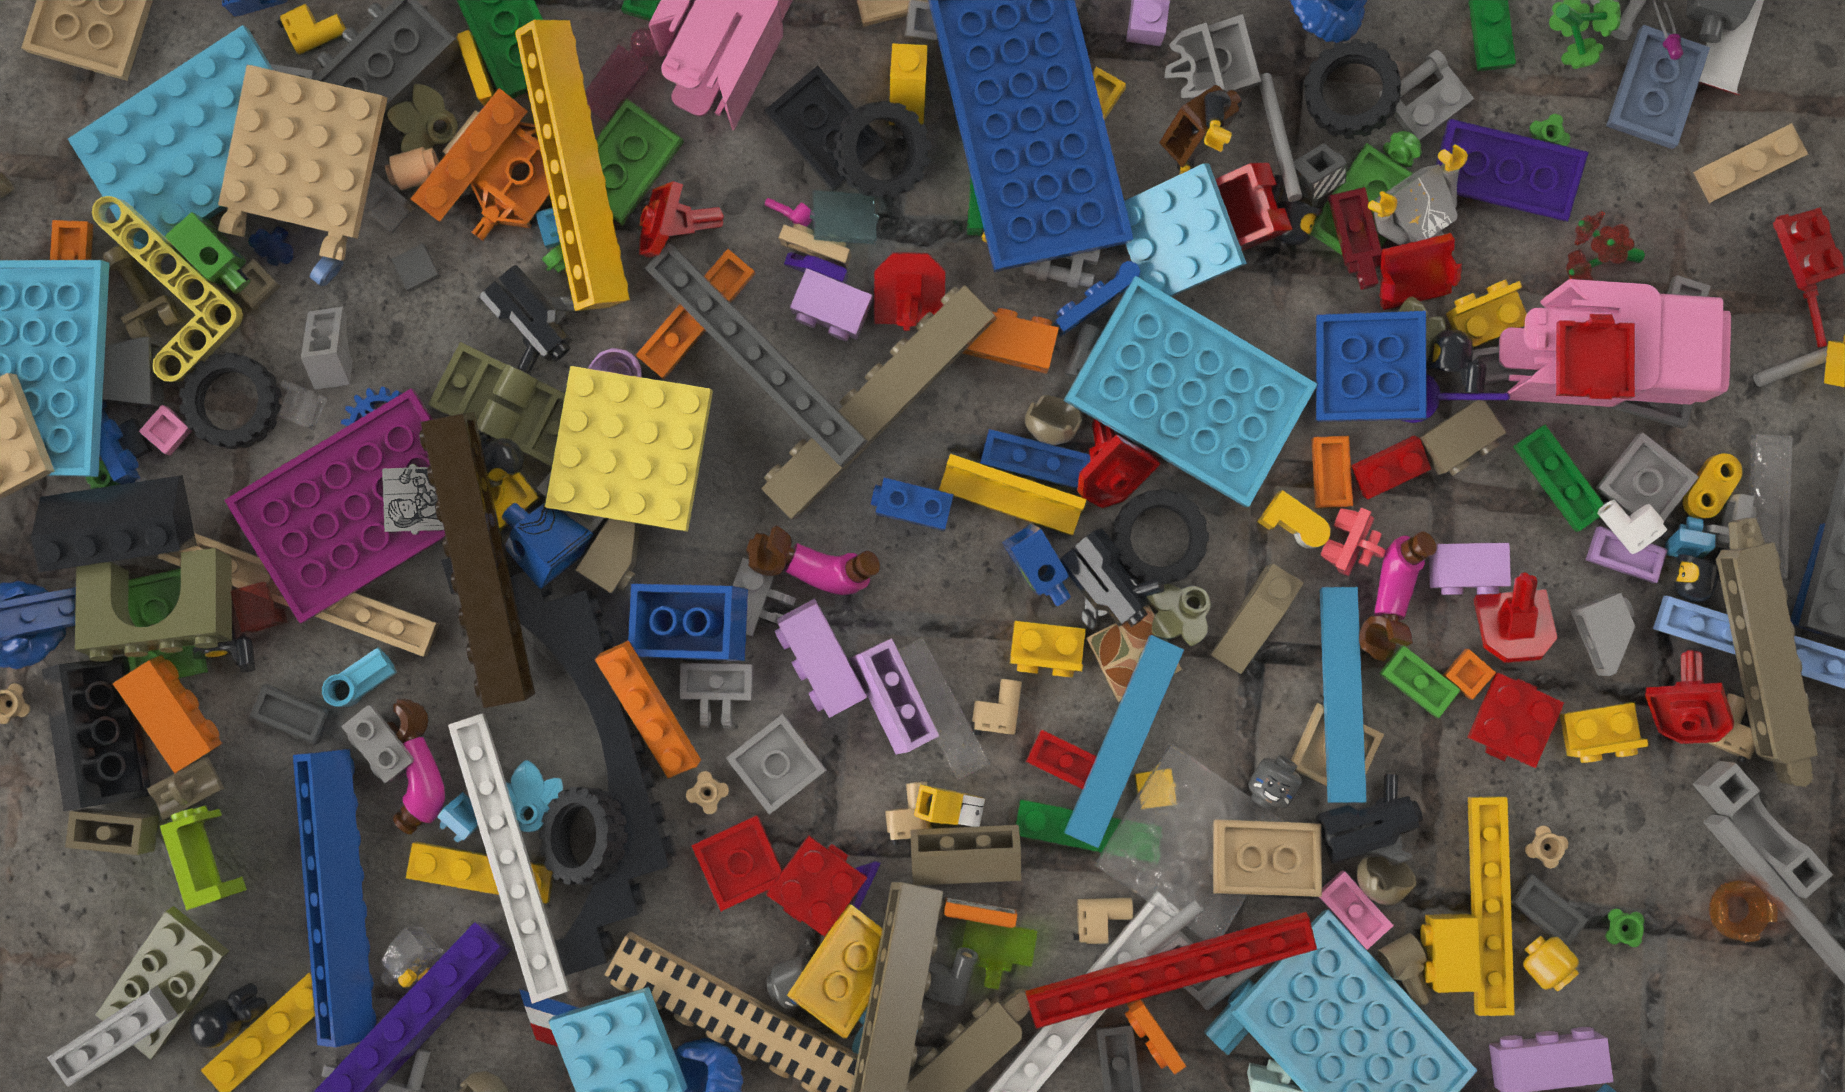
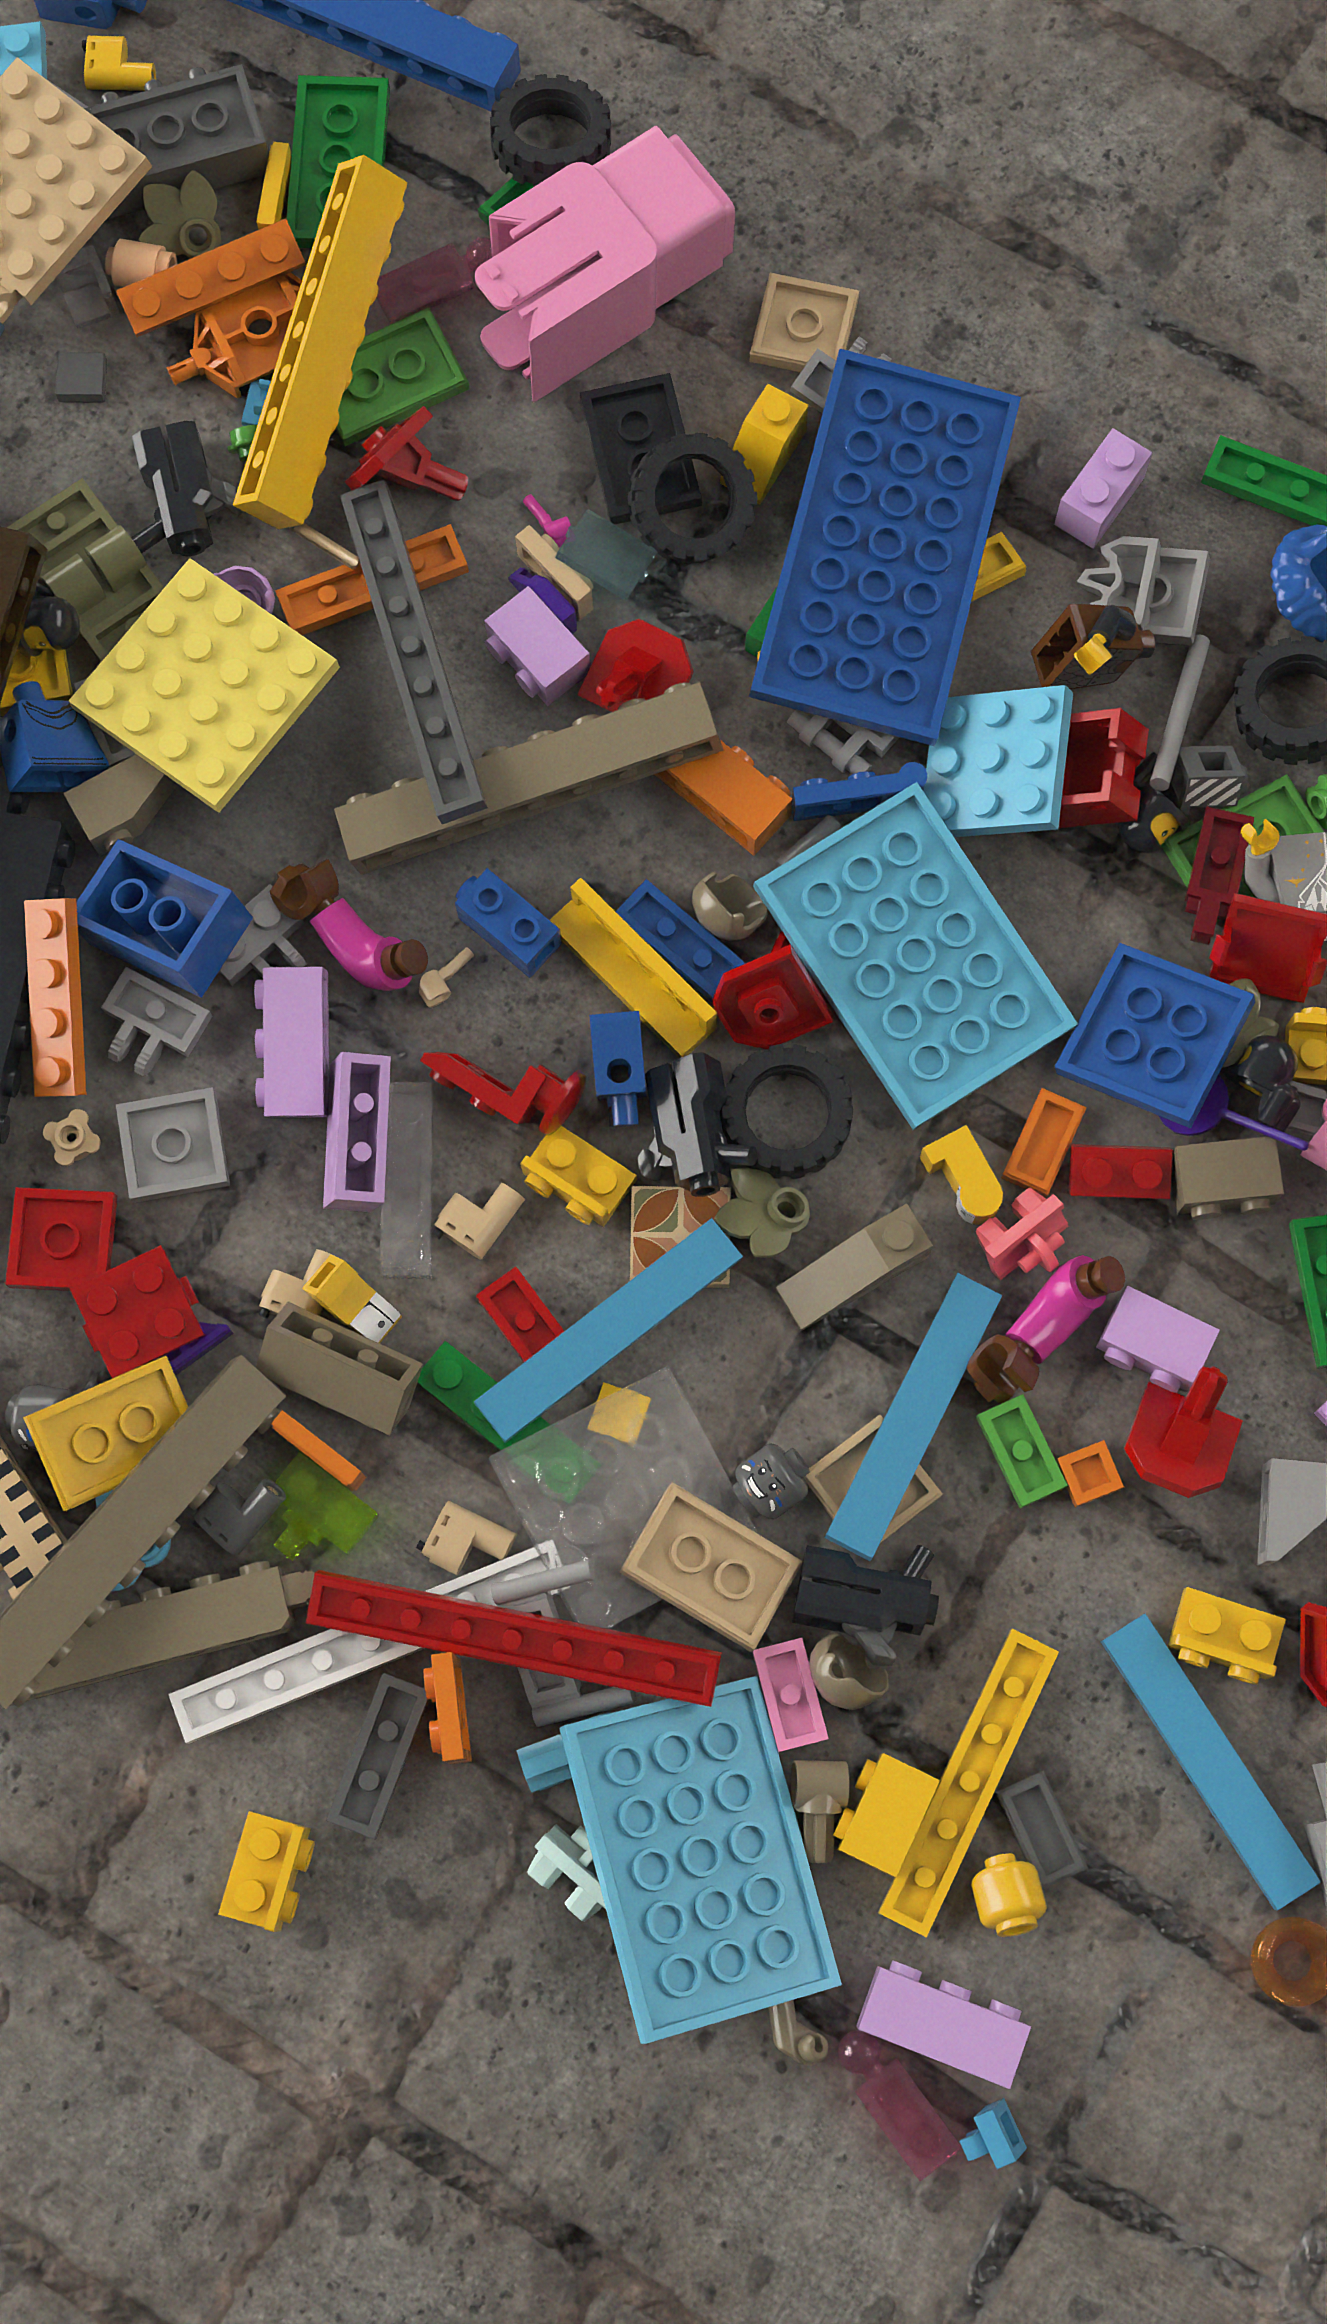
camera: 30 degrees right, 10 degrees down
red piece [1467,673,1564,768] -> none
tan plate [1525,826,1568,868] -> none
bright green plate [1605,909,1644,947] -> none
none -> tan piece [289,523,360,569]
none -> tan hand [419,947,474,1008]
none -> red piece [420,1052,587,1135]
none -> dark azure tile [1101,1613,1321,1911]

